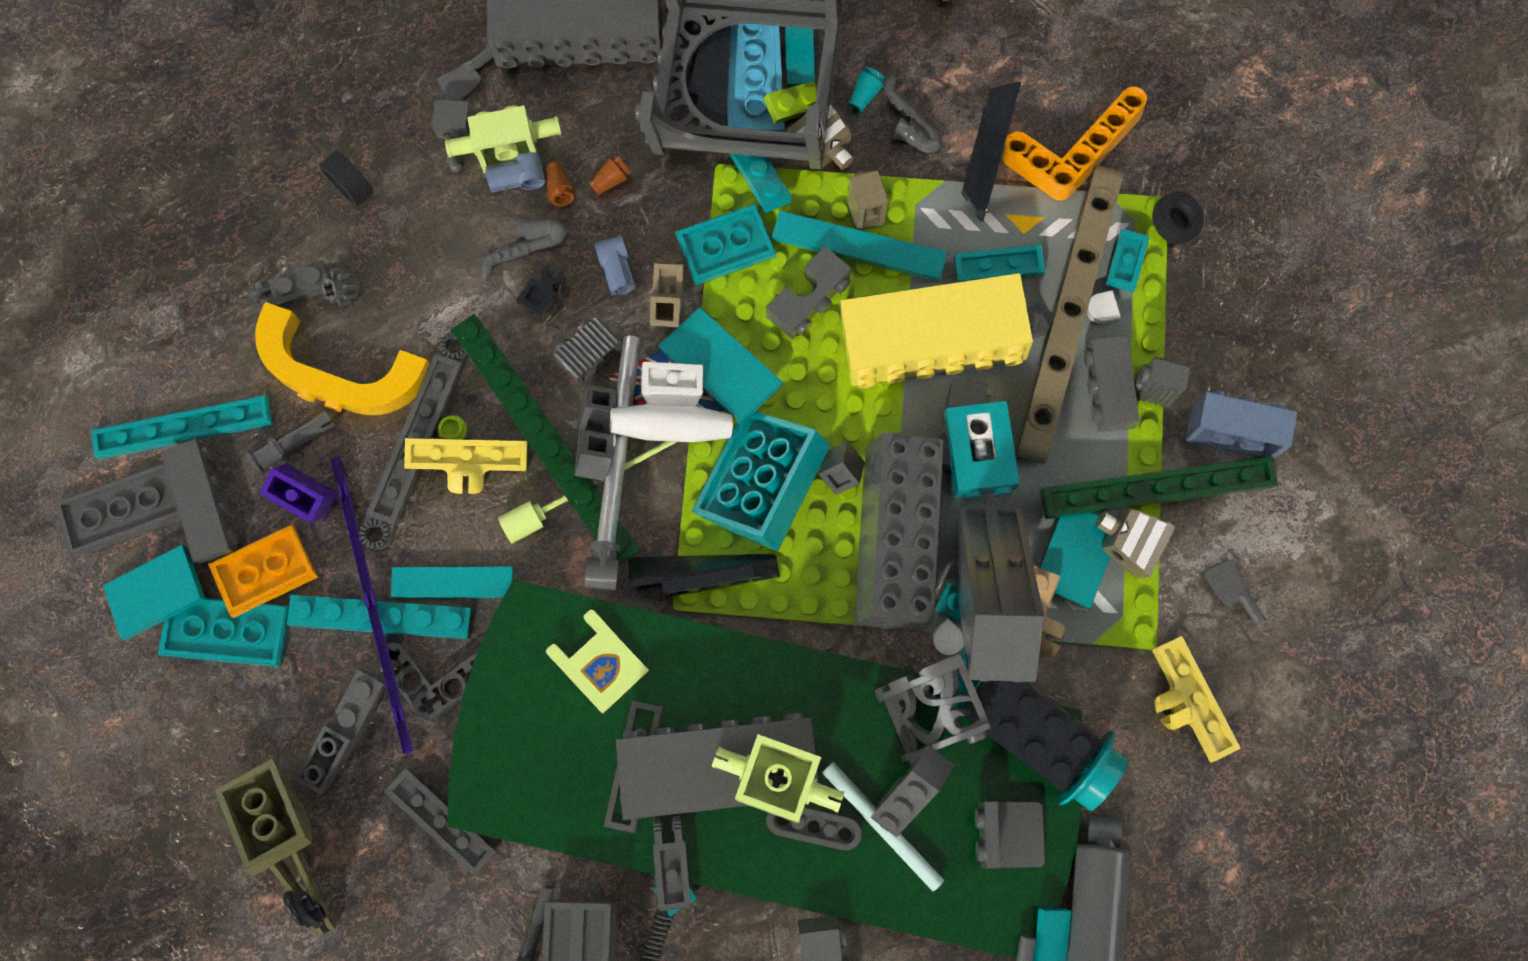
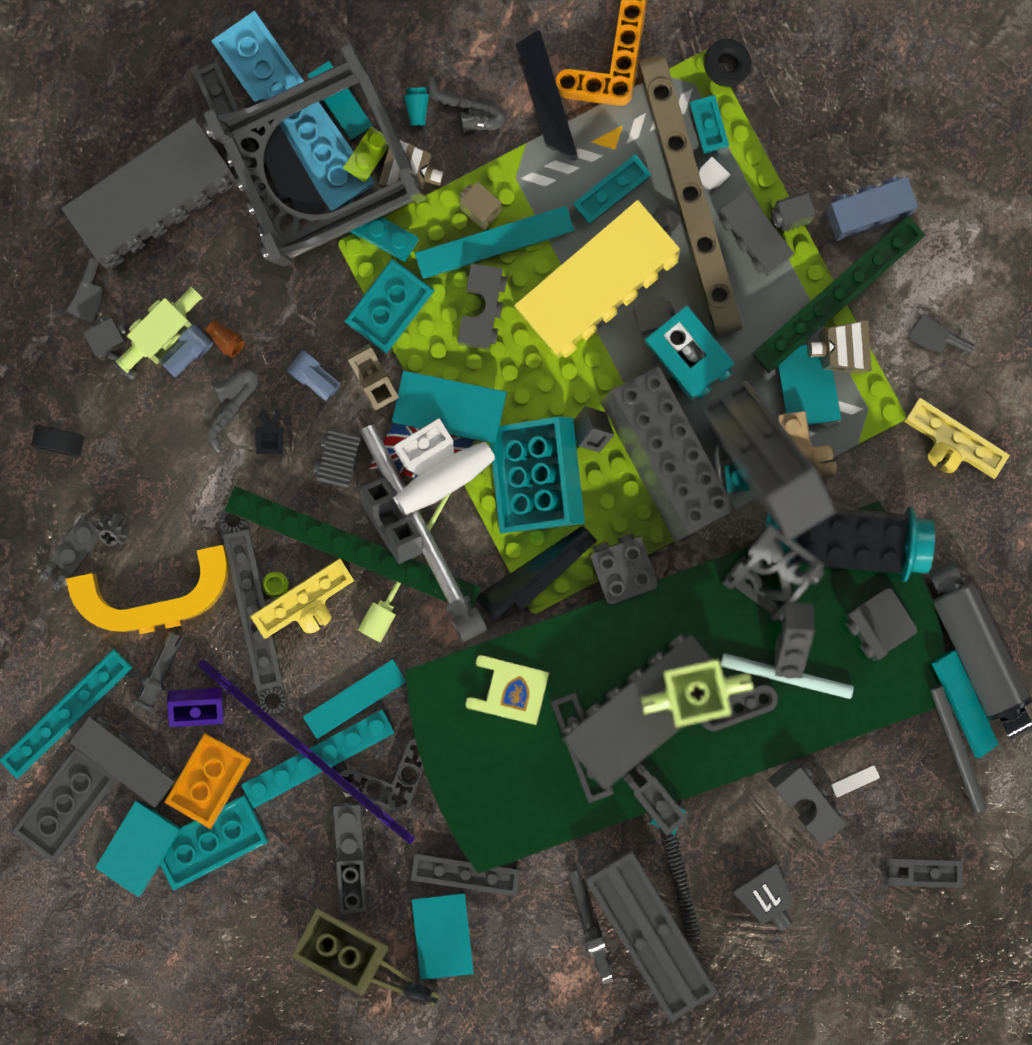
camera: 25 degrees left, 10 degrees up
dark orange cone [588,155,631,196] -> none
white tile [933,617,964,655] -> none
none -> teal tile [412,893,474,980]
none -> dark grey bracket [589,533,657,604]

